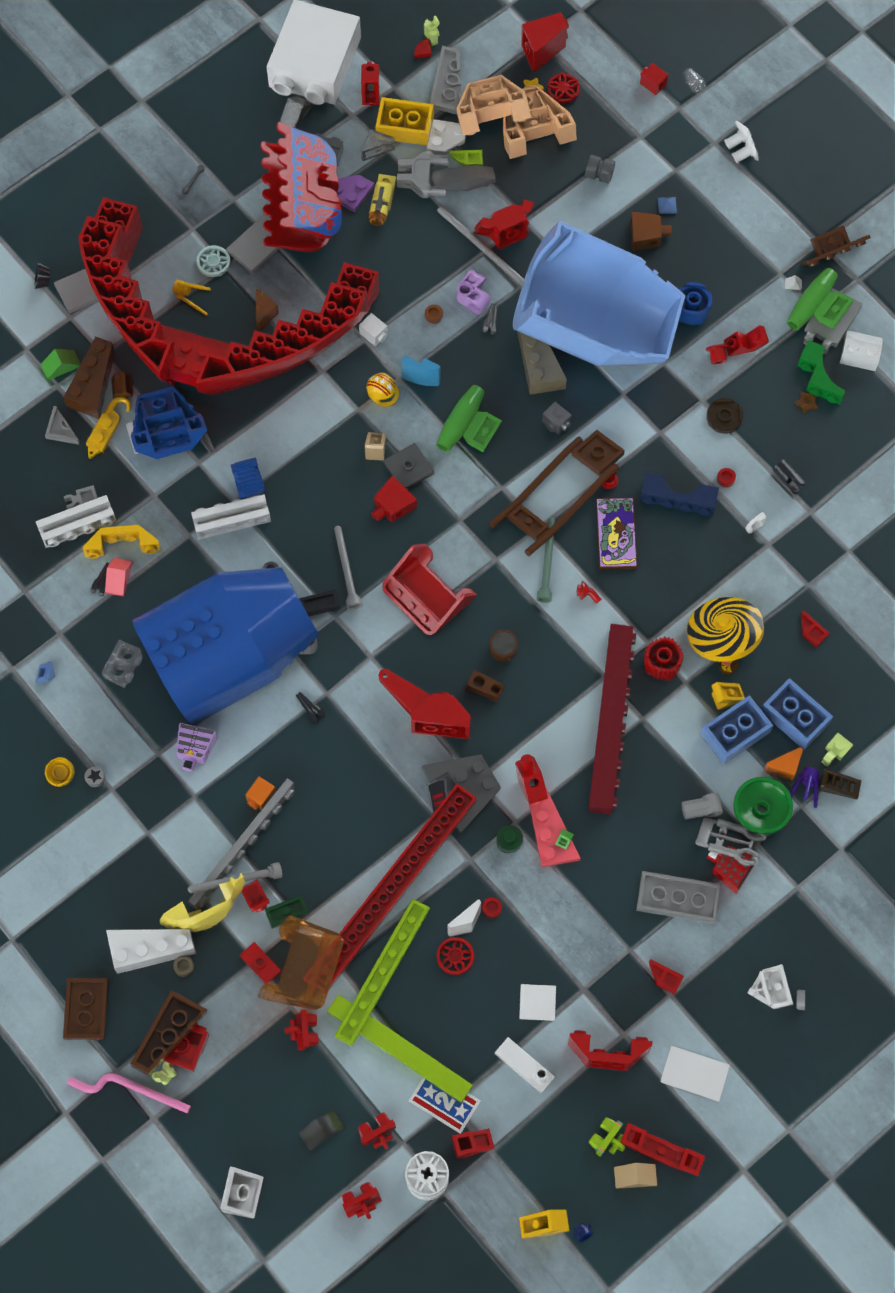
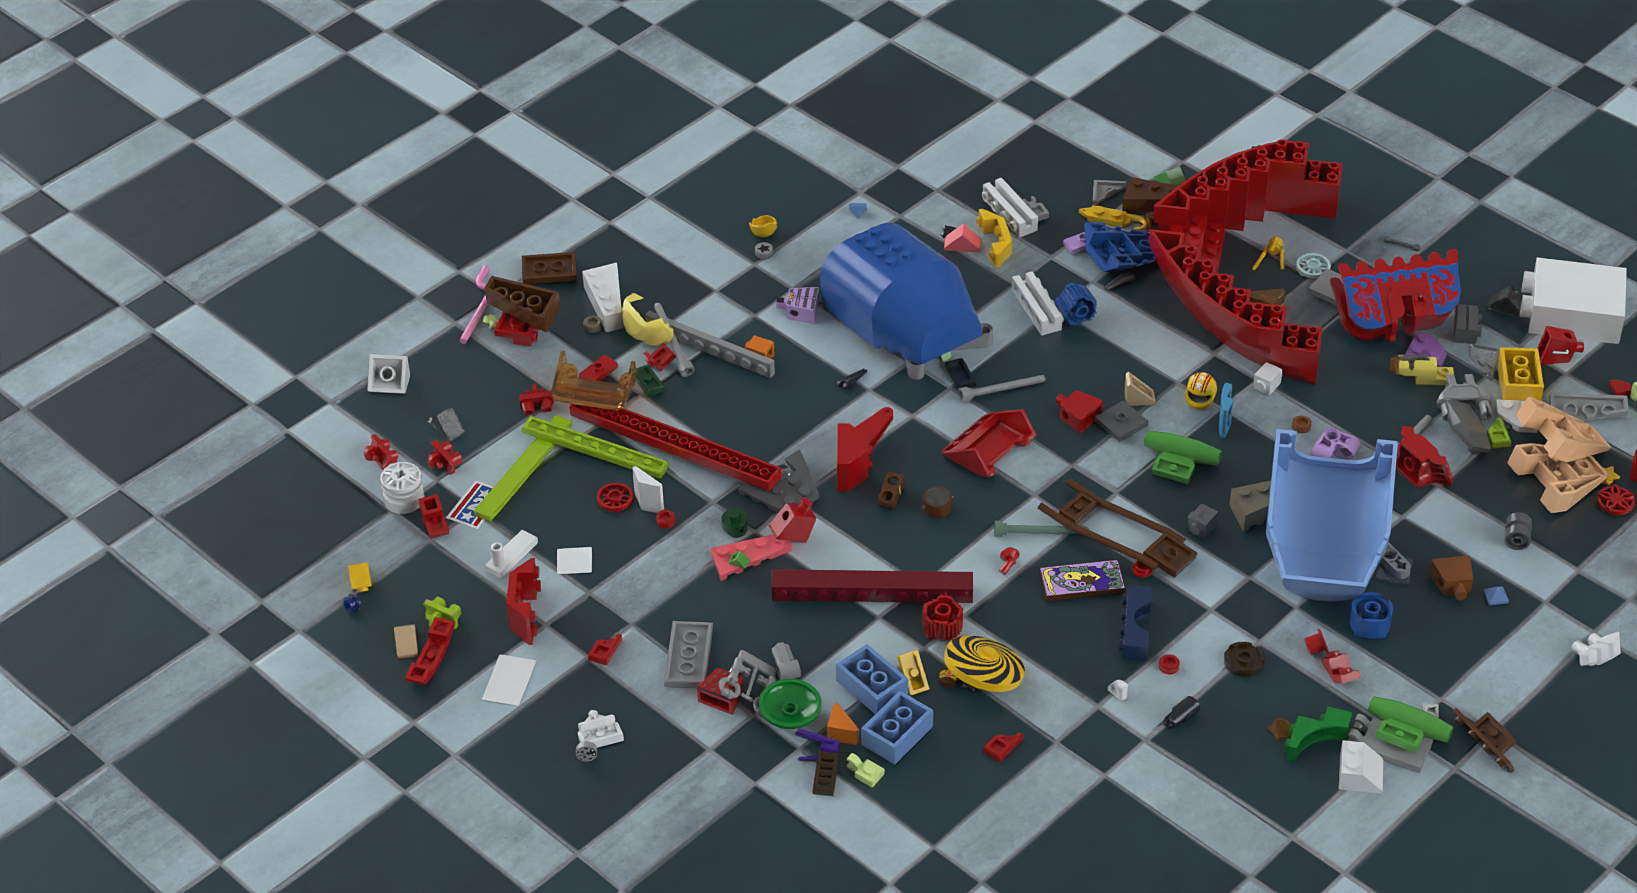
camera: 85 degrees right, 25 degrees down
none -> lavender plate [1063,232,1086,255]

